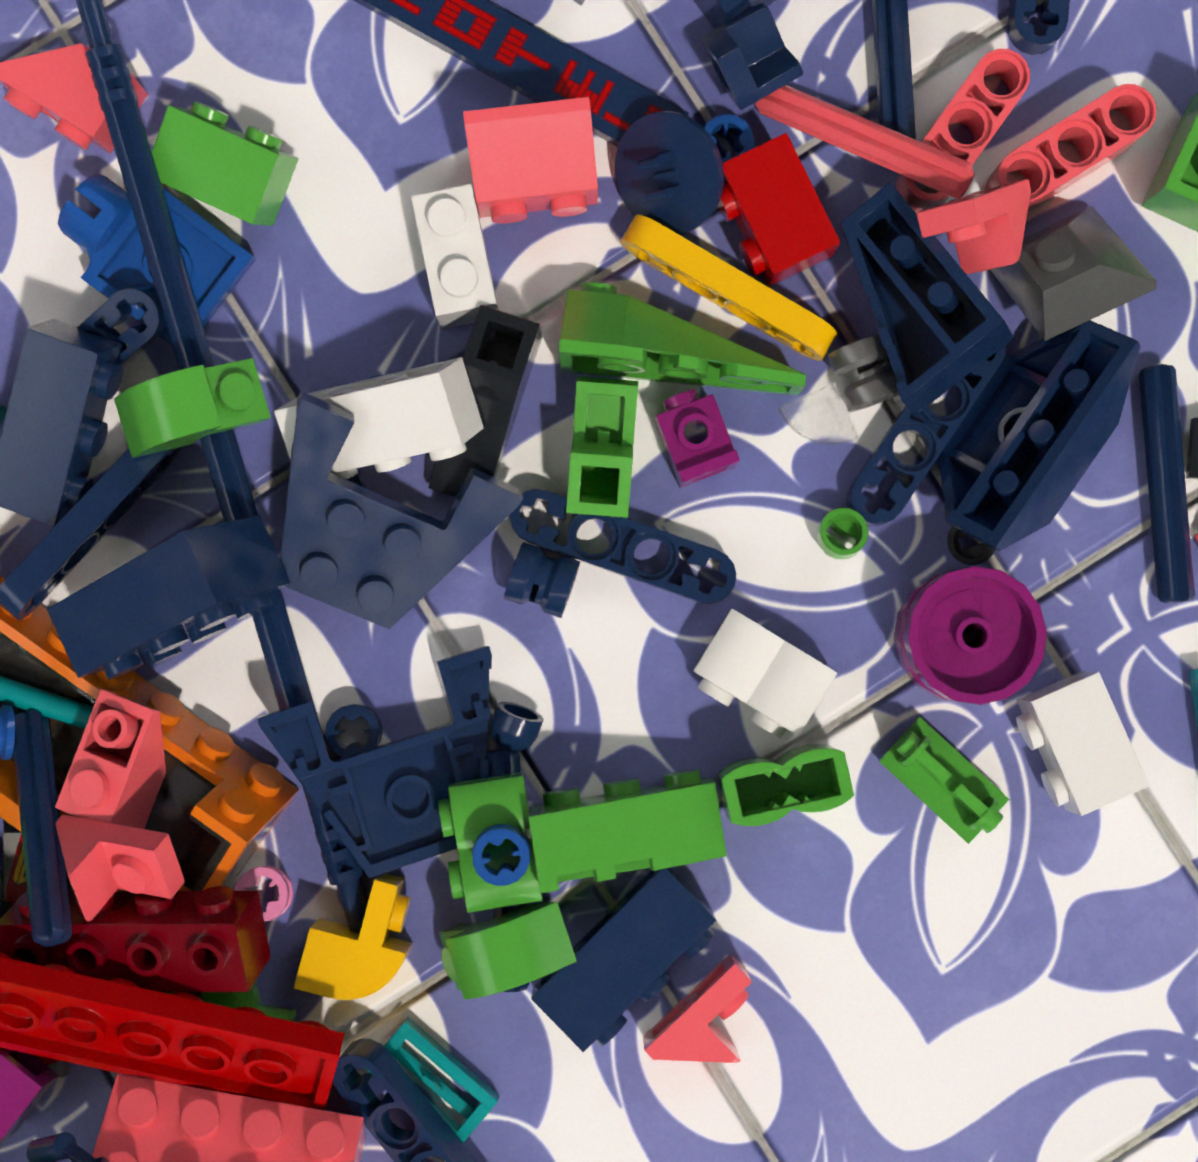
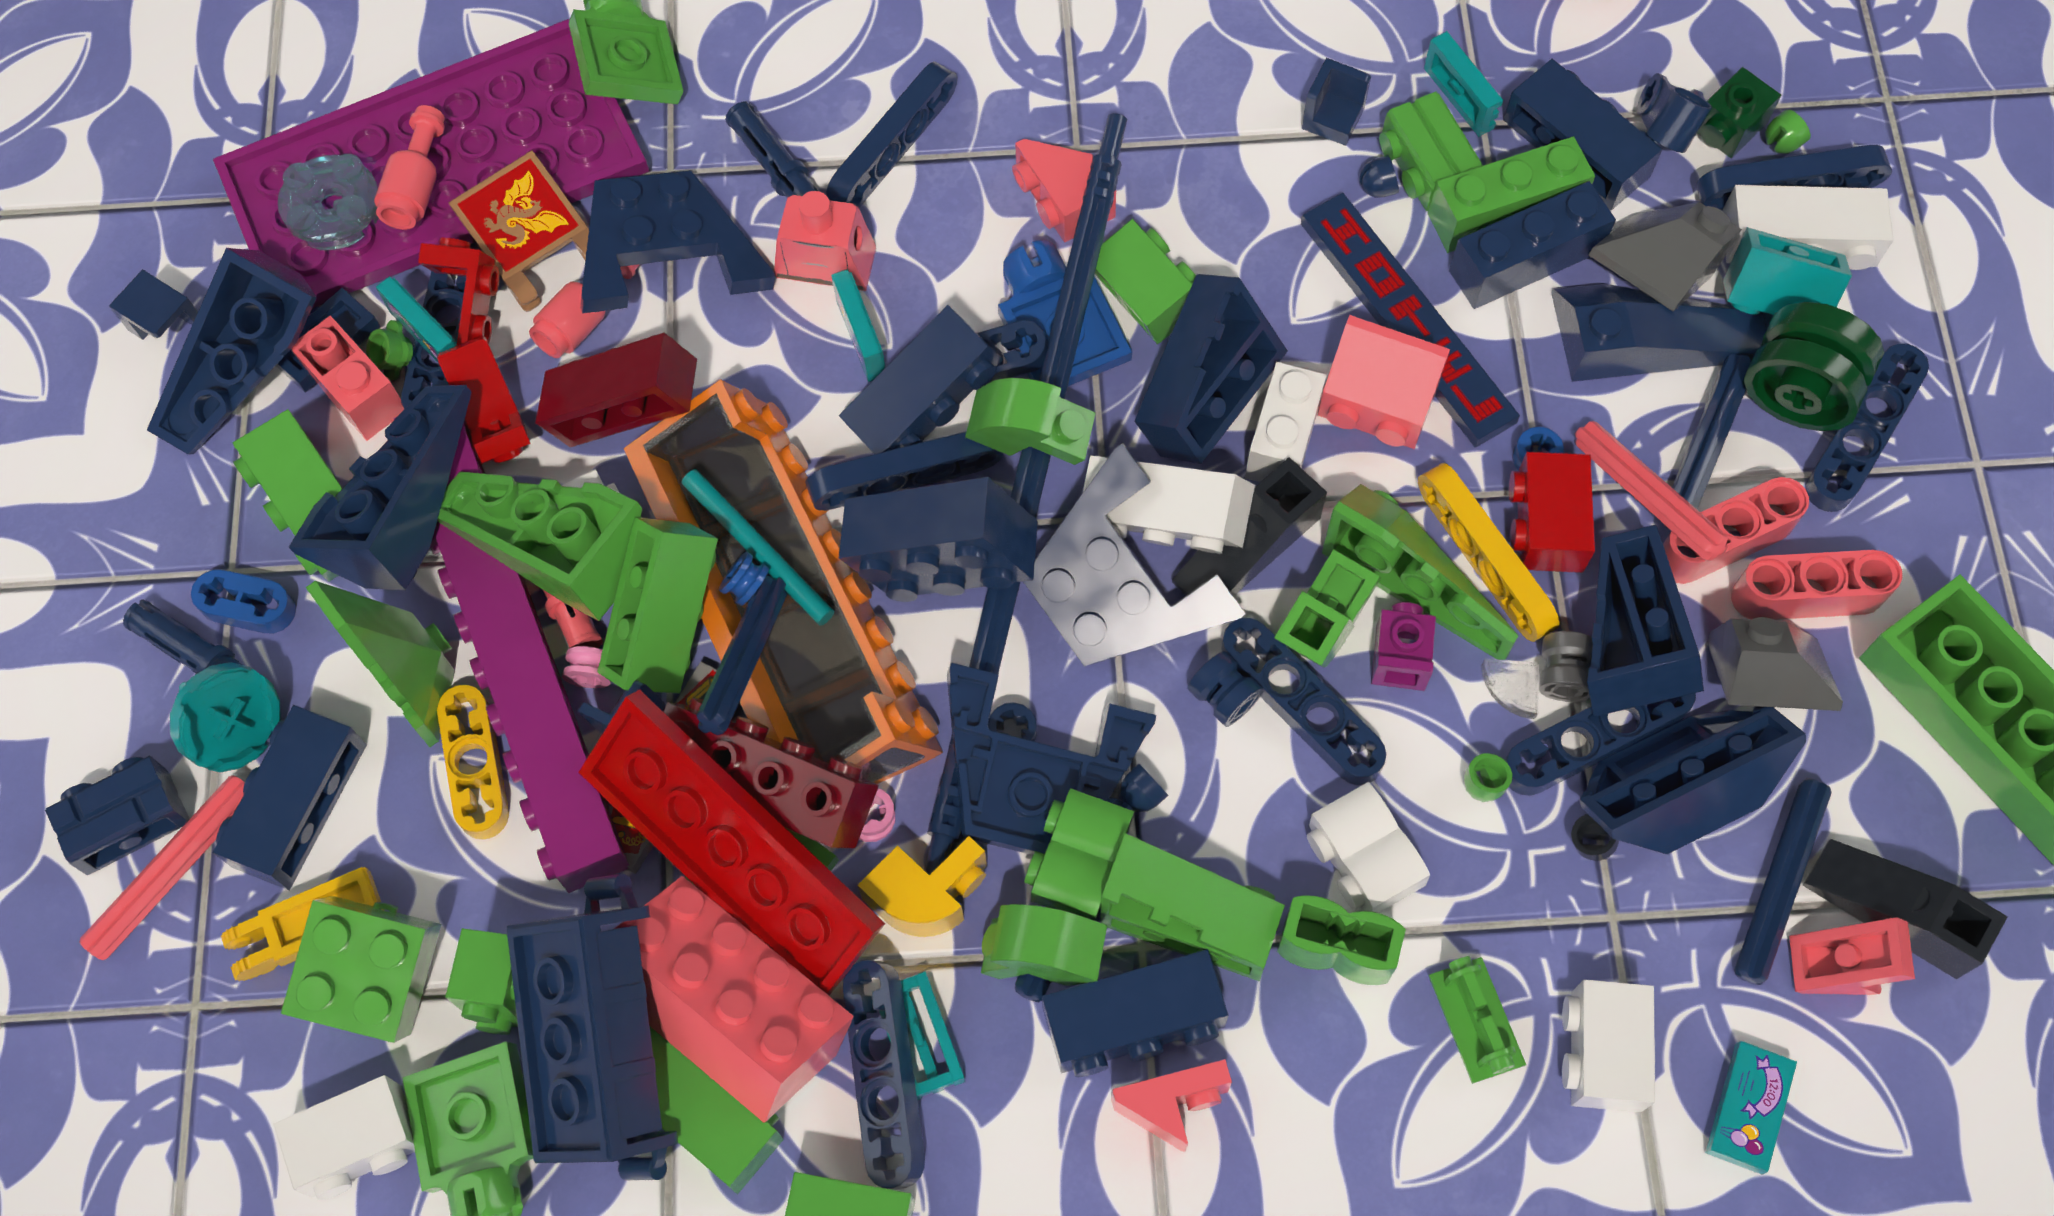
camera: 30 degrees right, 20 degrees down
coral slope [55,689,166,829] -> none
coral slope [55,815,185,922] -> none
blue bush [472,824,530,886] -> none
dark blue piece [615,111,724,234] -> none
dark blue panel [700,3,803,110] -> none
magenta wheel [894,566,1047,705] -> none
coral slope [916,179,1031,274] -> none
none -> dark blue wedge [1134,274,1288,464]

